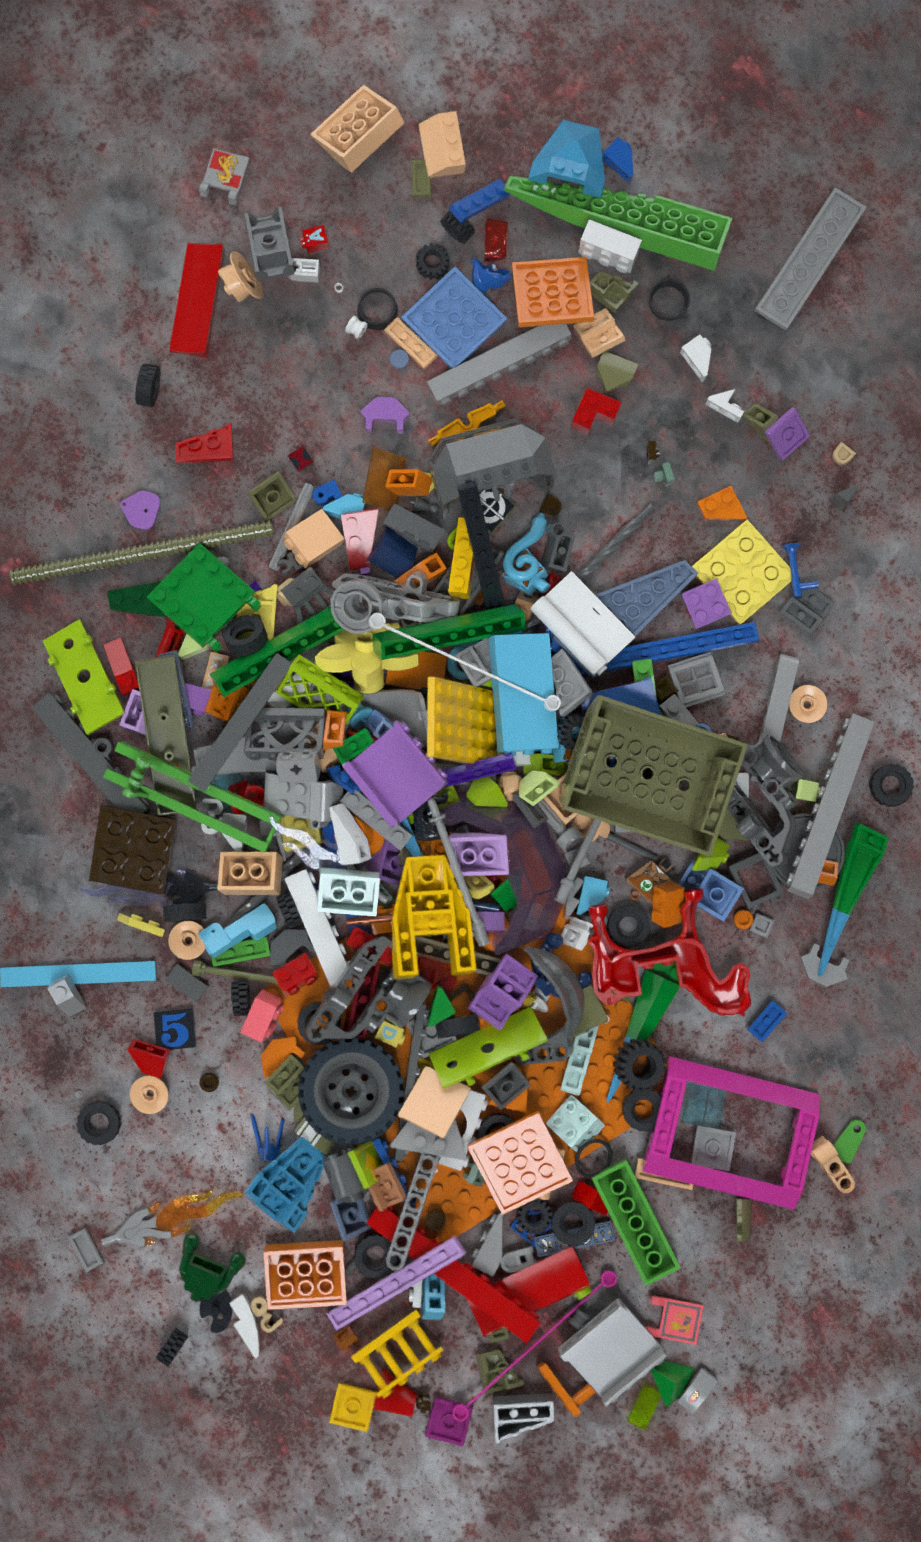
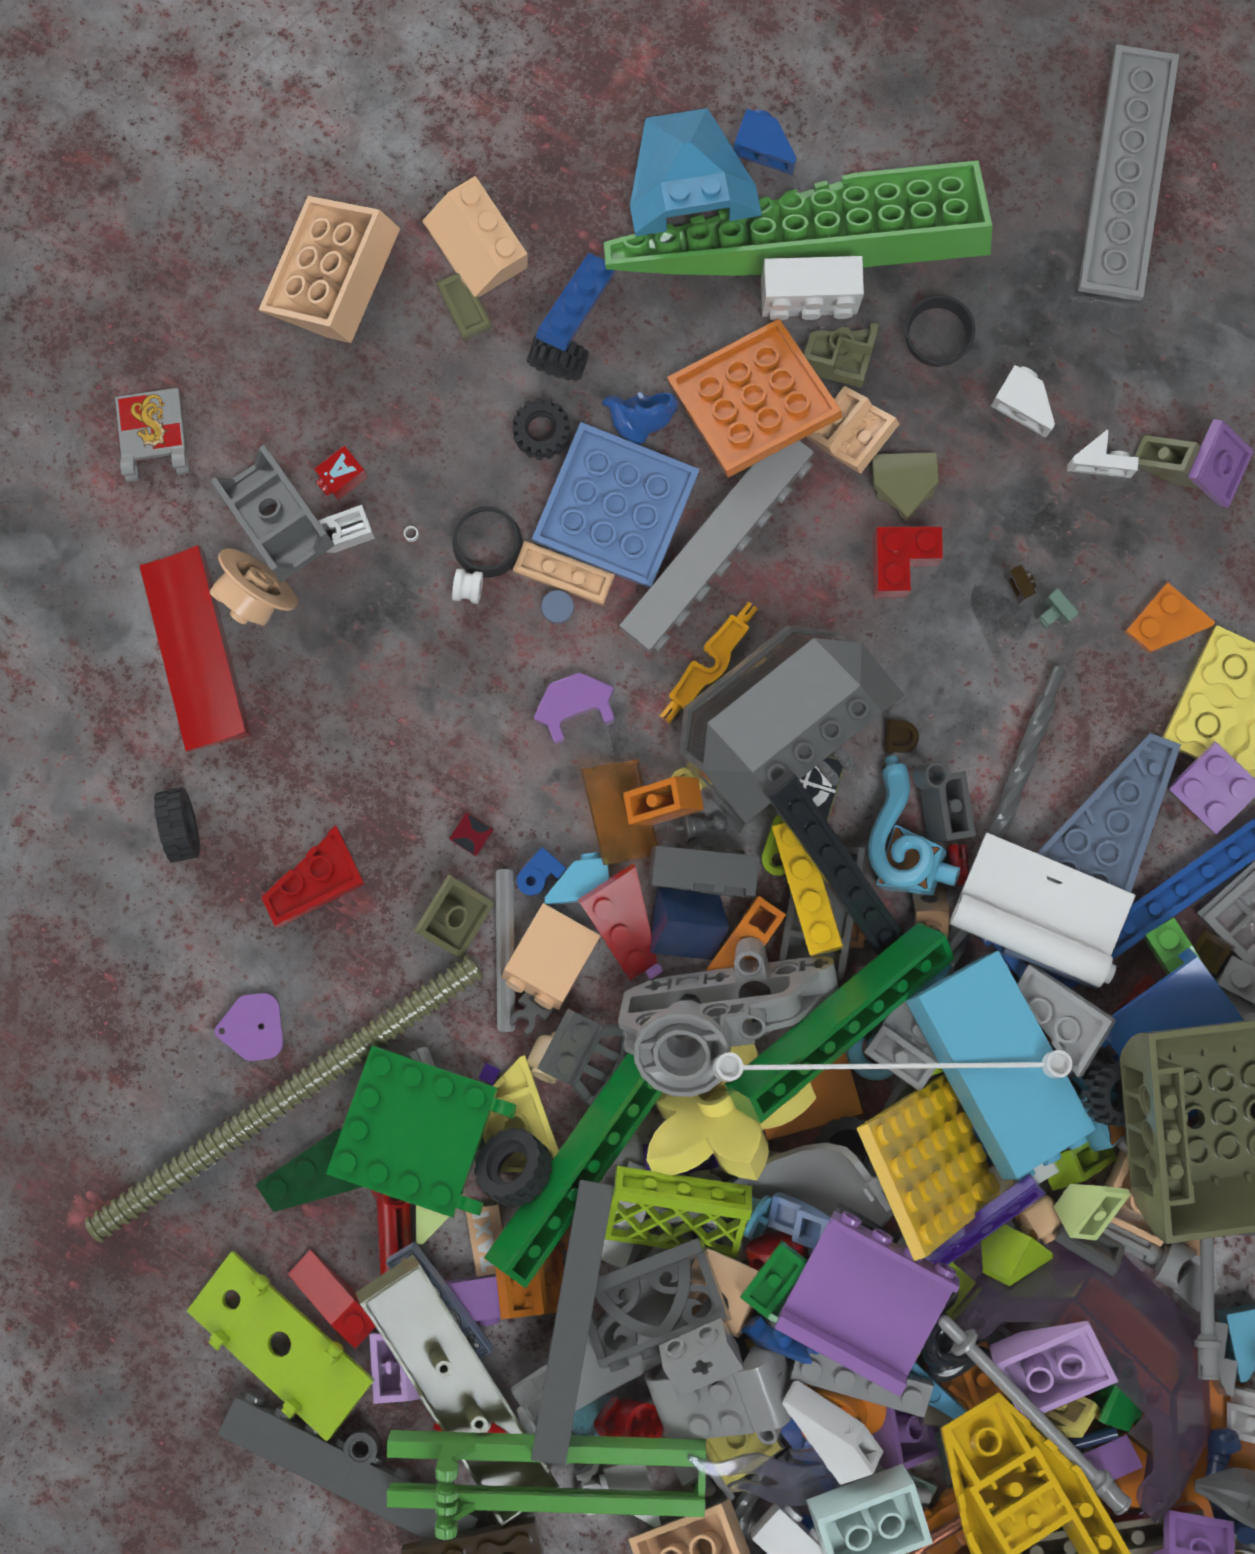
camera: 20 degrees left, 0 degrees up
orange slope [323,710,347,750] -> none
clear red piece [484,219,508,263] -> none

